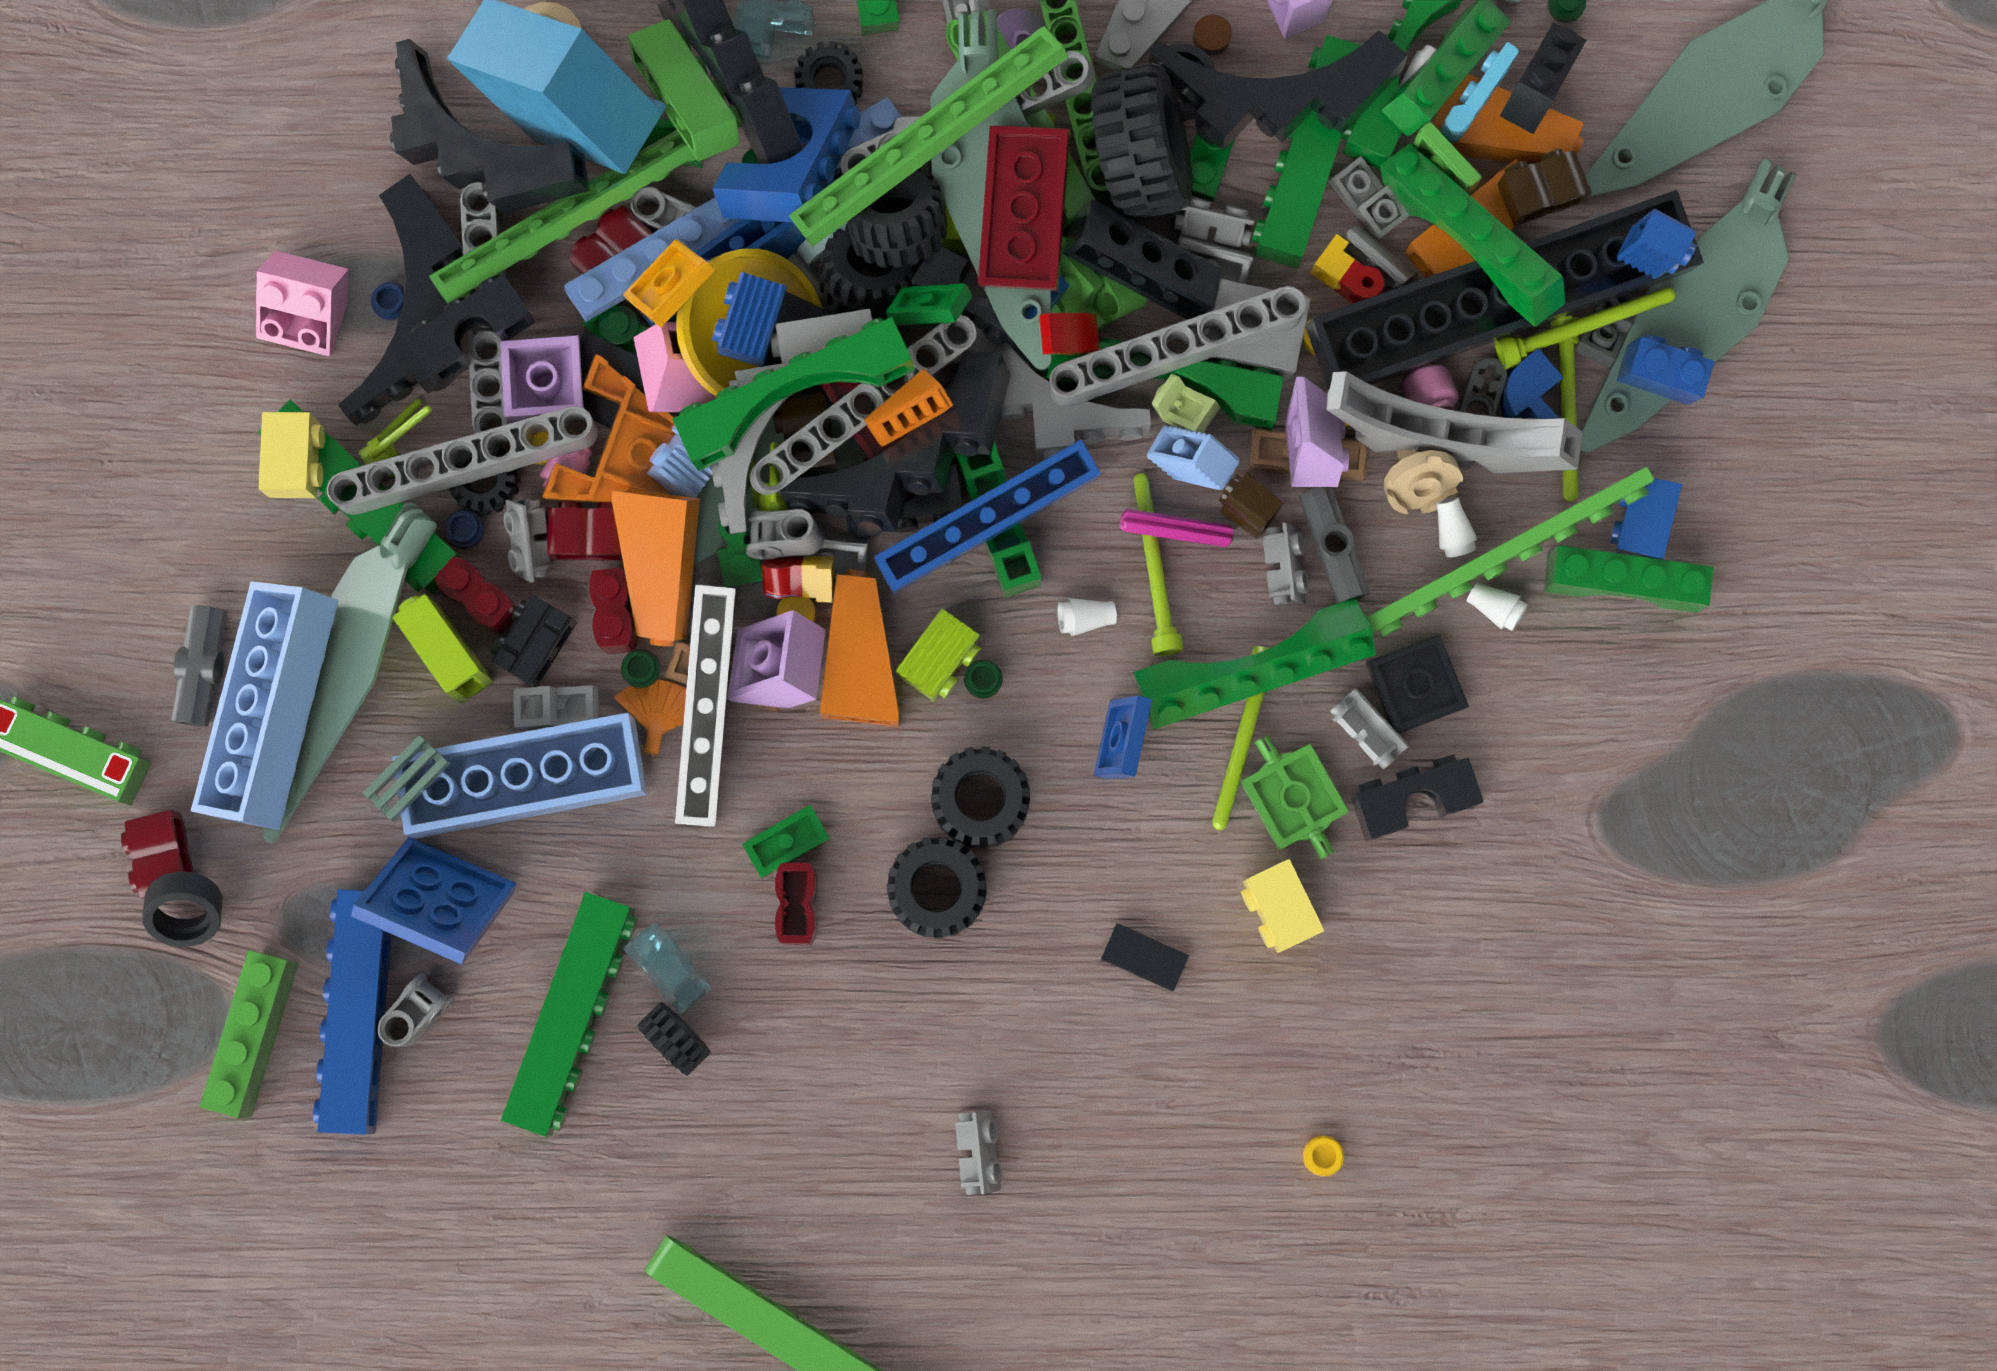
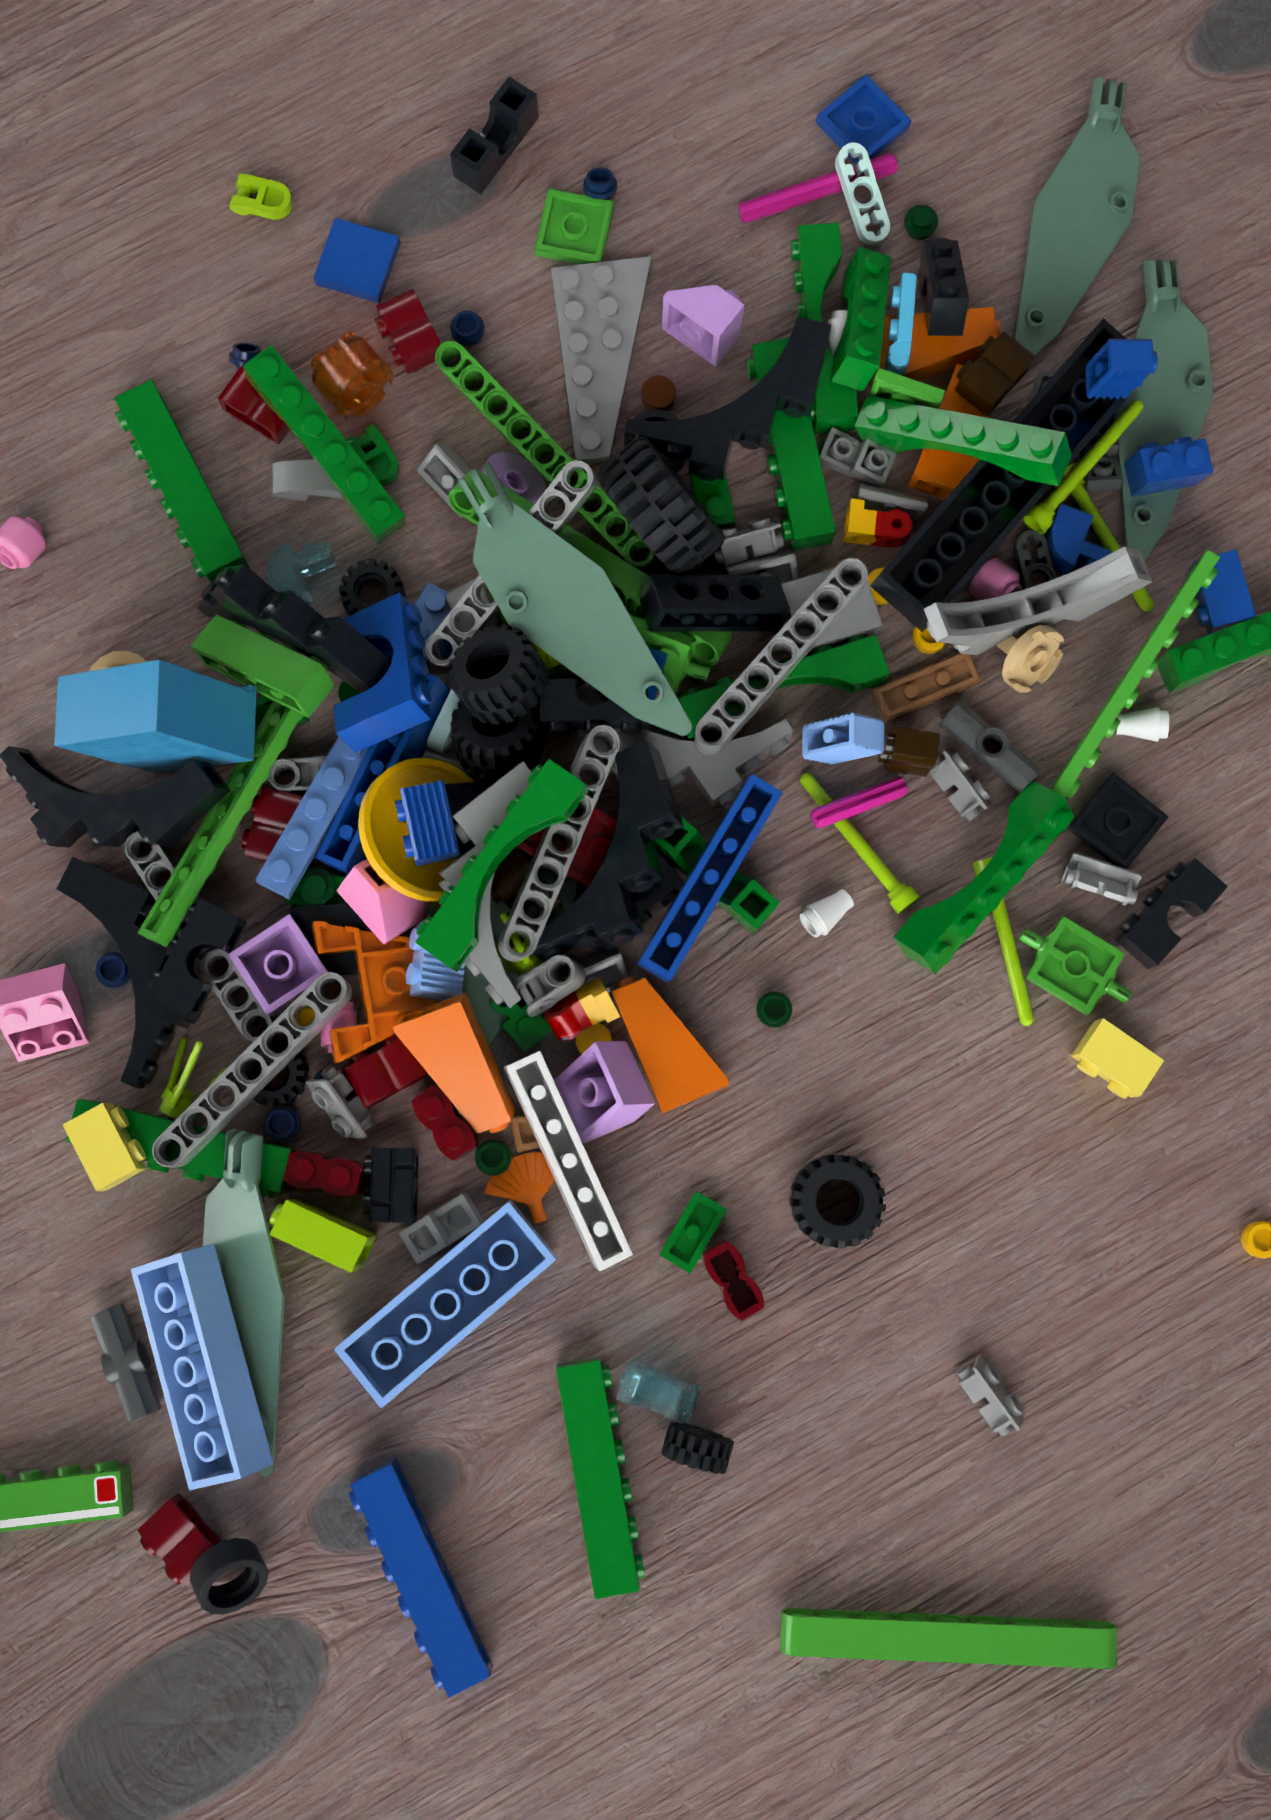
camera: 30 degrees left, 0 degrees up
bright green brick [199,950,299,1118] -> none
blue plate [351,837,516,964] -> none
sand green tile [363,735,450,822] -> none
light grey piece [378,972,454,1048] -> none
light orange tile [623,239,715,328] -> none
bright green plate [789,26,1068,247] -> none
orange slope [864,369,953,447] -> none
green plate [886,284,972,325] -> none
lime brick [895,608,982,702] -> none
black tyre [931,746,1030,849] -> none
dark red plate [978,126,1070,291] -> none
red slope [1039,313,1100,355] -> none
blue tile [1093,695,1152,780] -> none
black tile [1100,923,1189,992] -> none
yellowish green bracket [1152,374,1220,433] -> none
lavender slope [1285,377,1349,487] -> none
white cone [1436,497,1478,557] -> none

